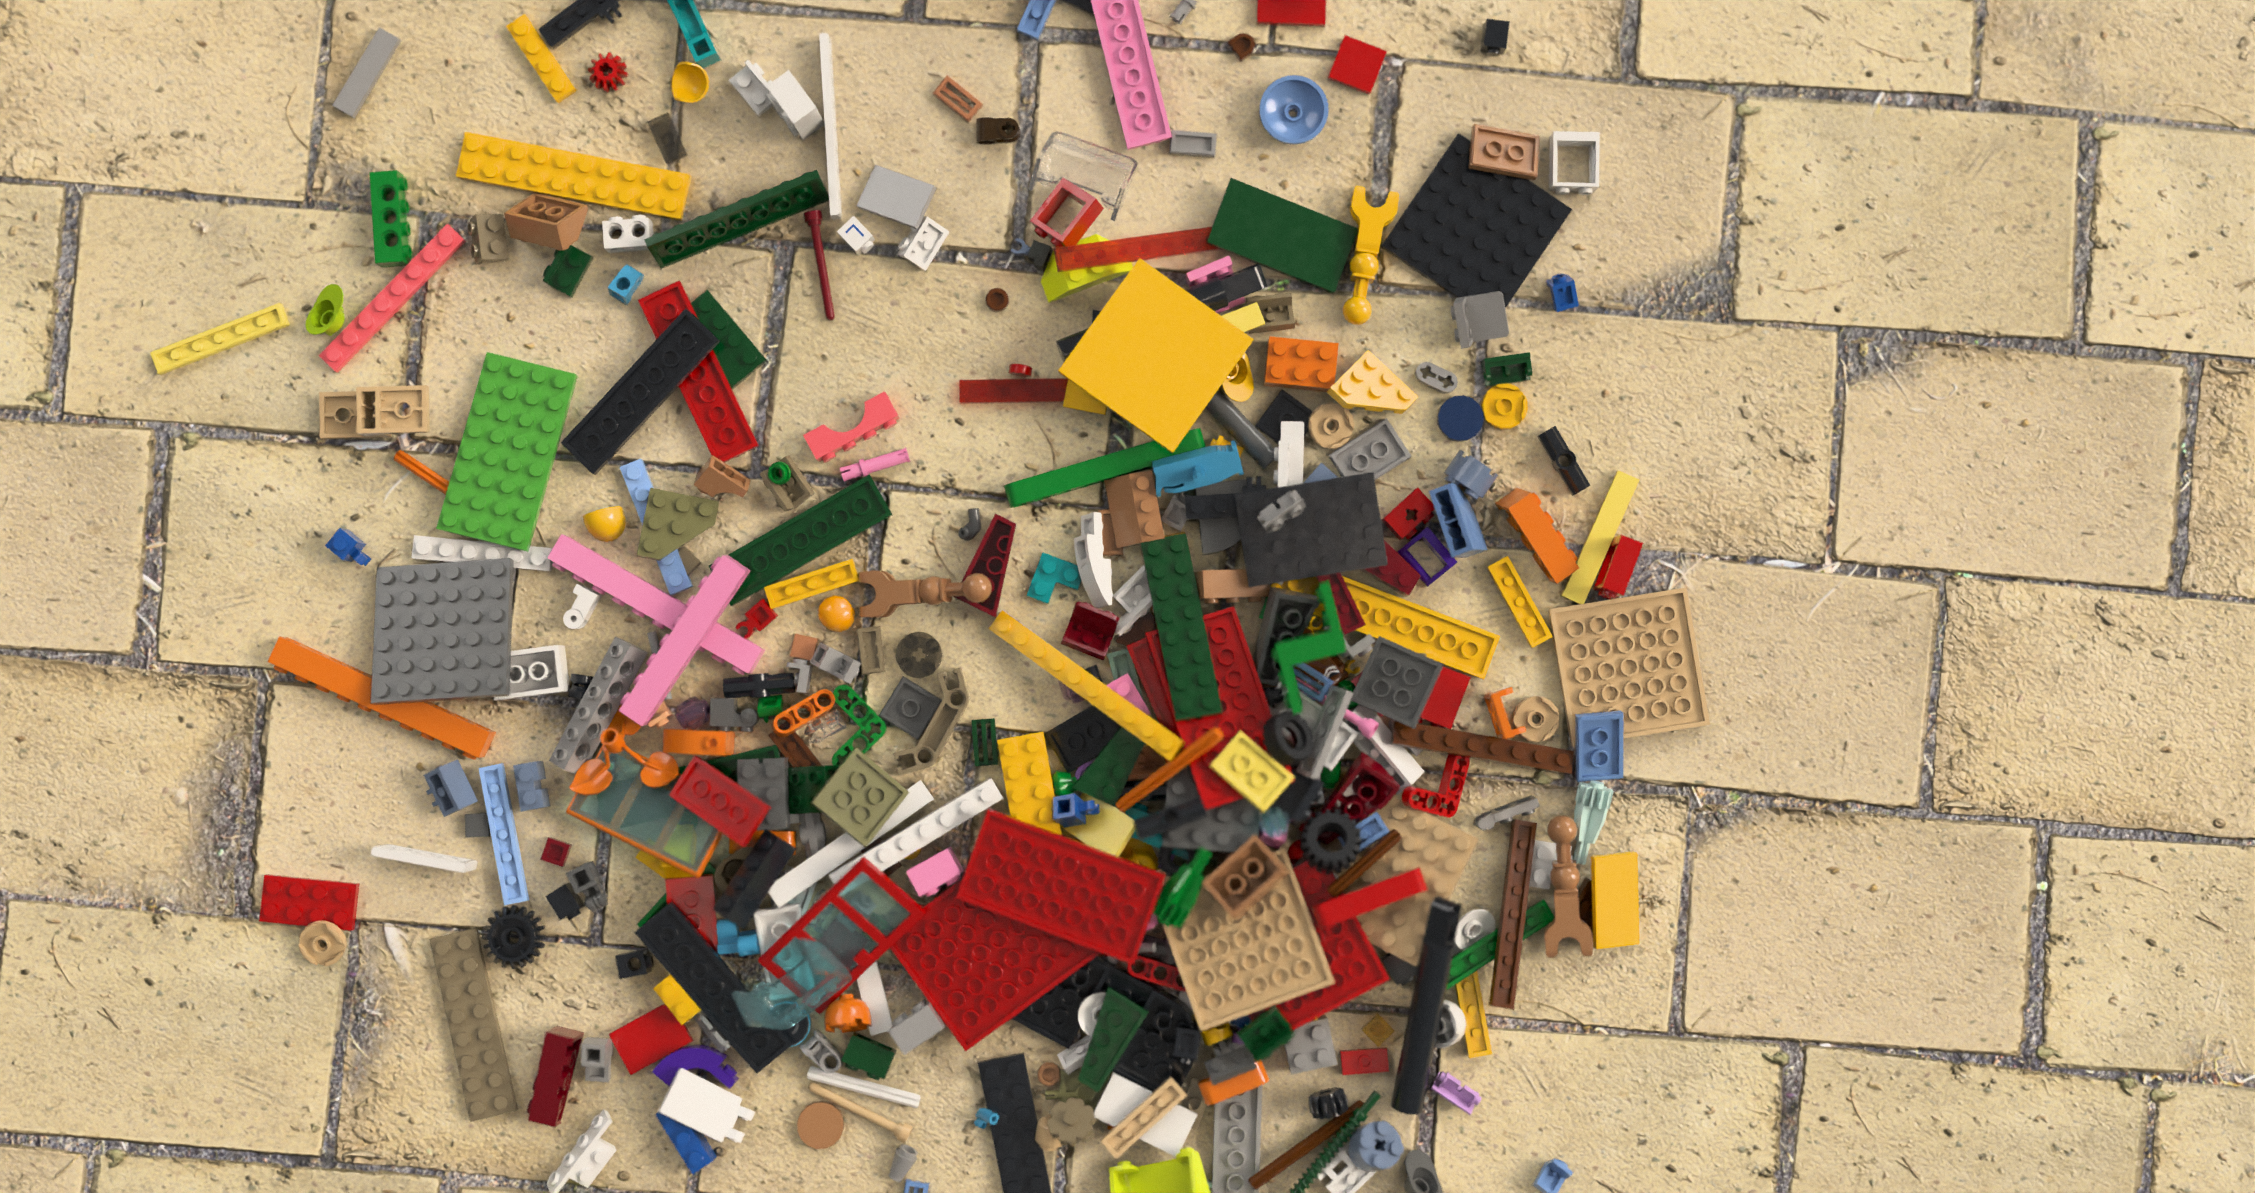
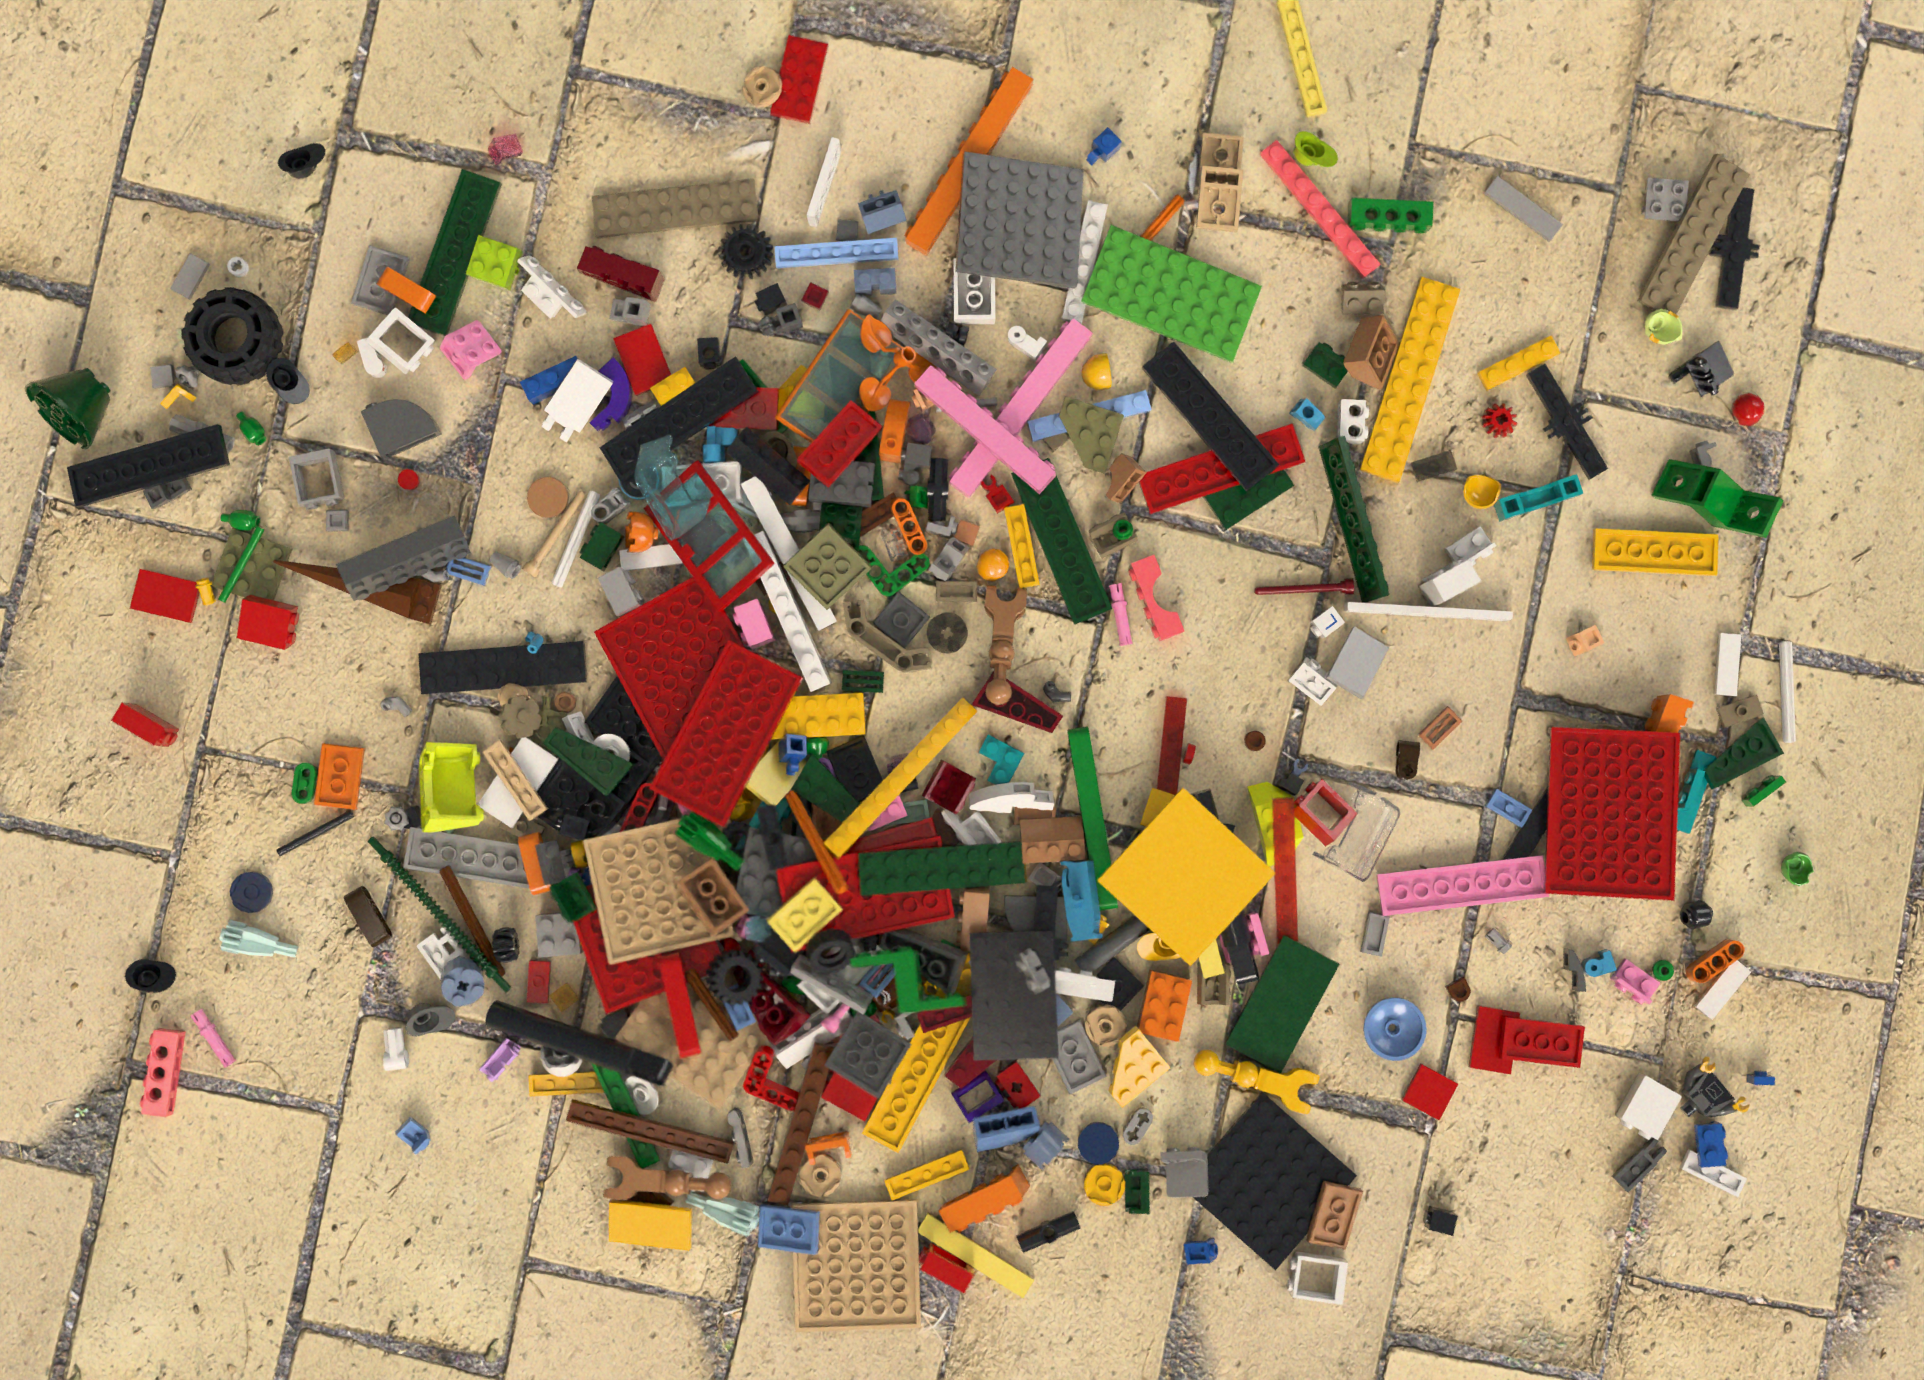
camera: 90 degrees right, 0 degrees up
none -> light grey cone [850,294,882,319]

